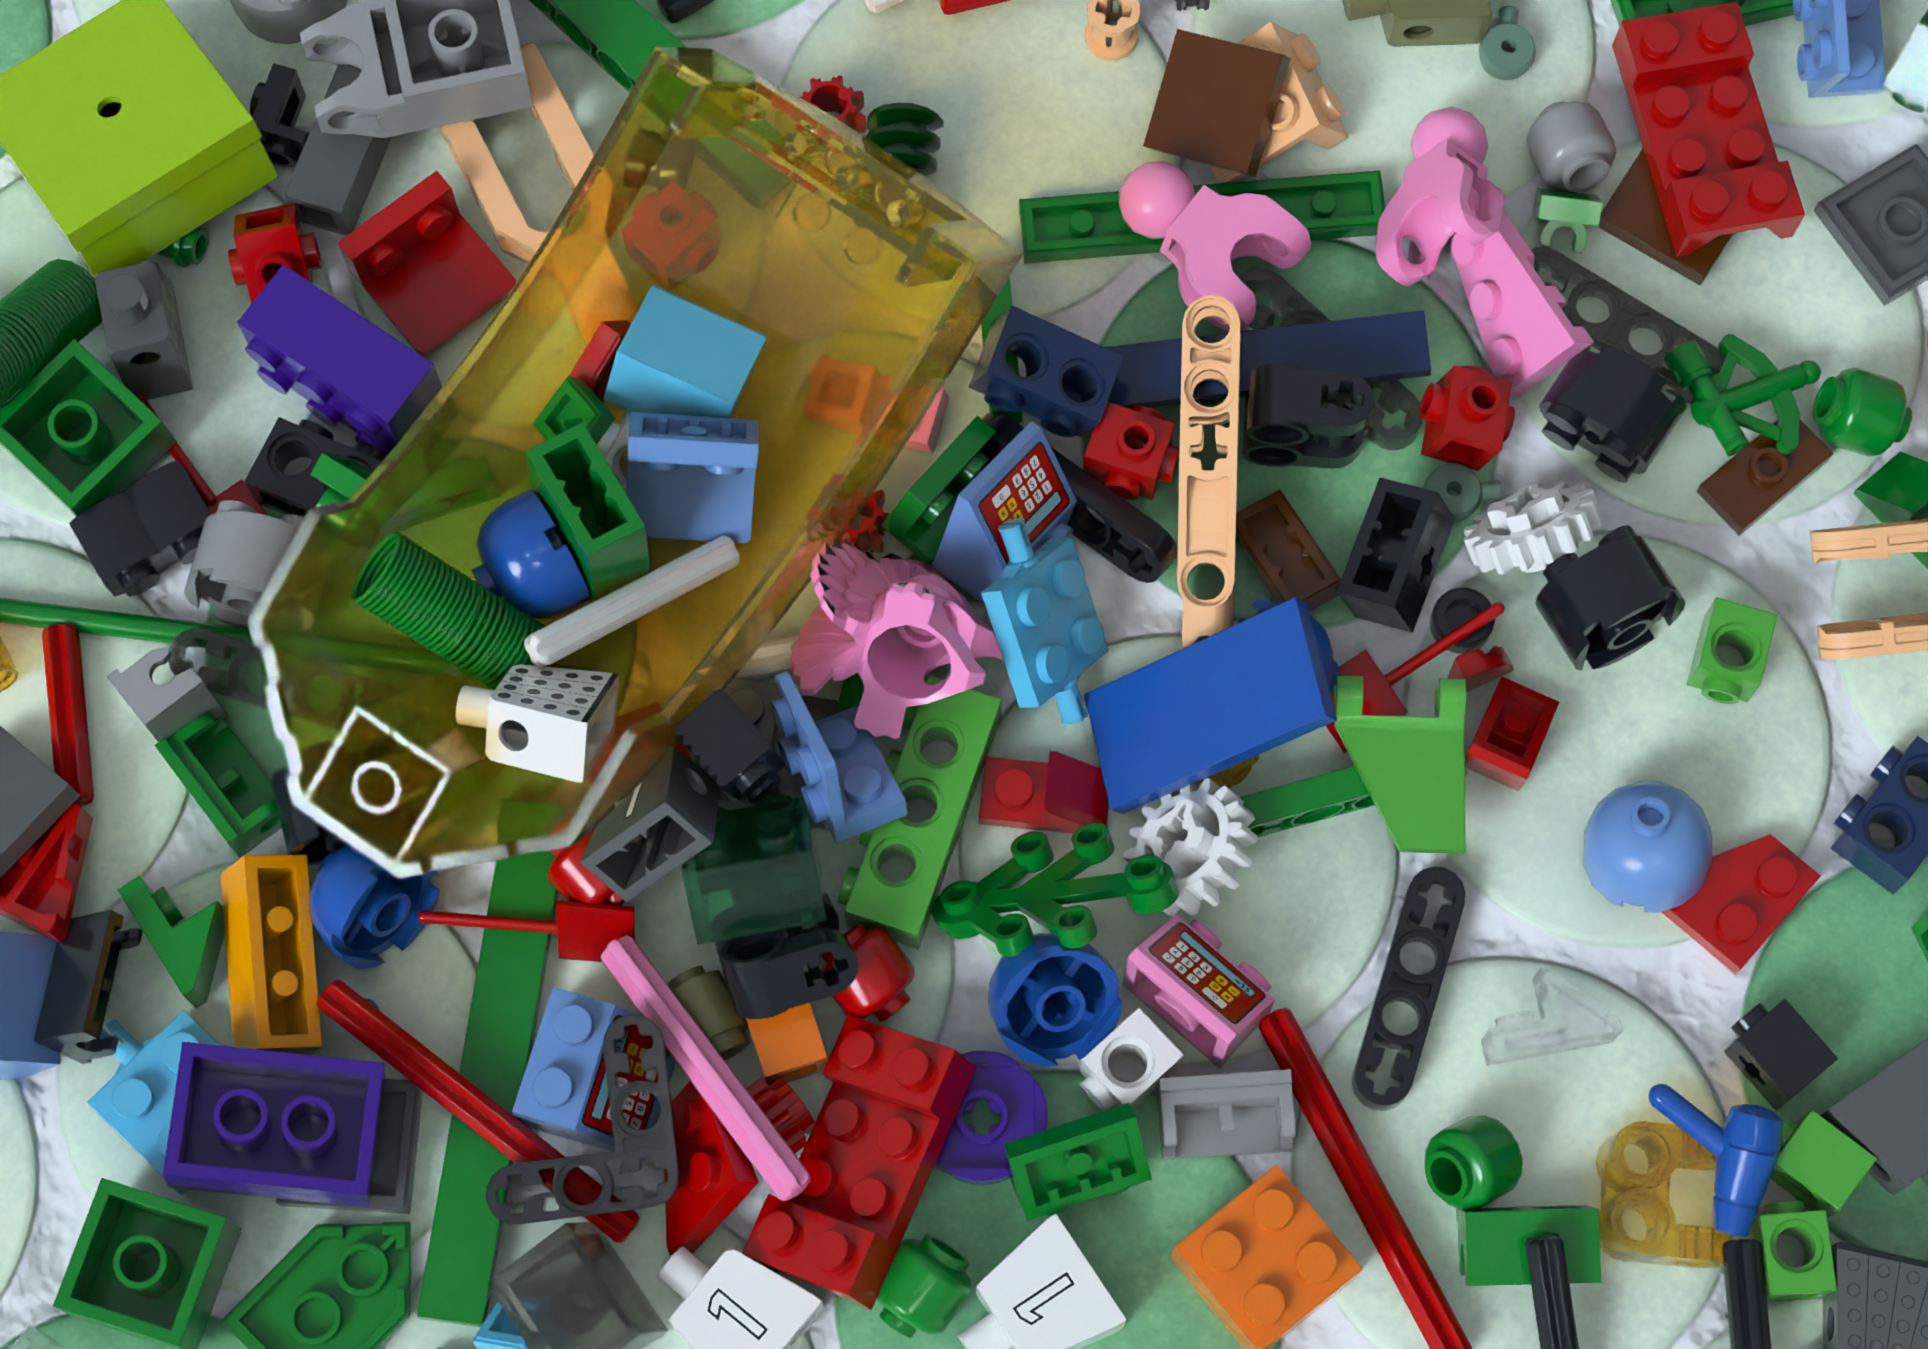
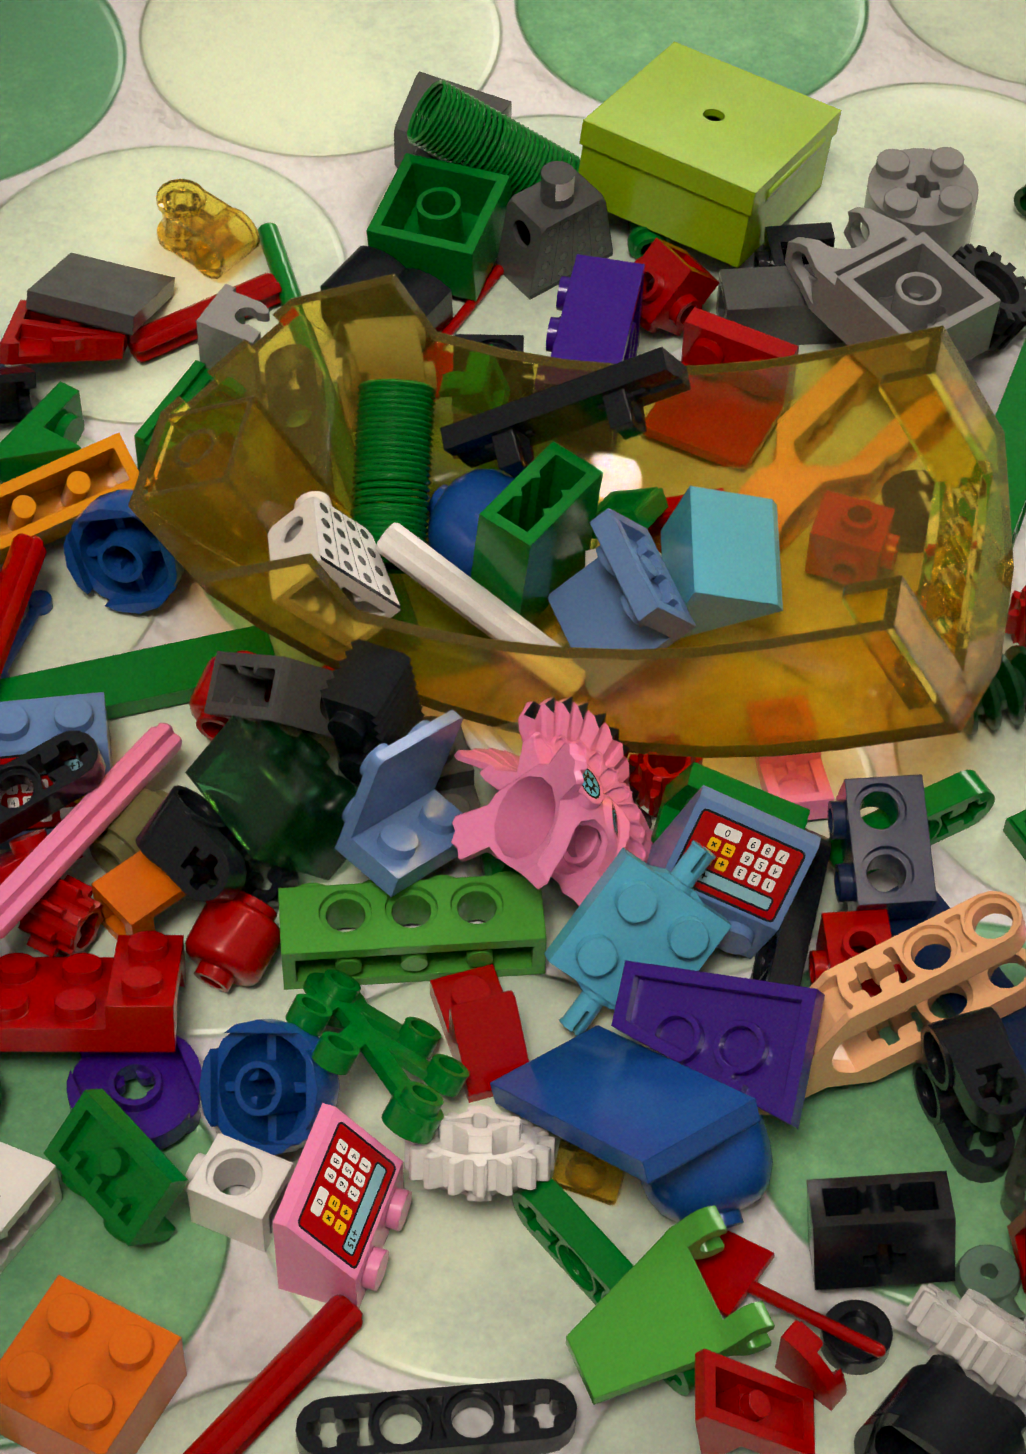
camera: 65 degrees right, 20 degrees down
red piece [417,901,636,962] -> none
light grey hinge [1156,1069,1296,1161] -> none
reddish brown plate [1236,489,1341,612] -> none
none -> black hinge [440,347,691,478]
none -> dark purple wing [611,960,825,1130]

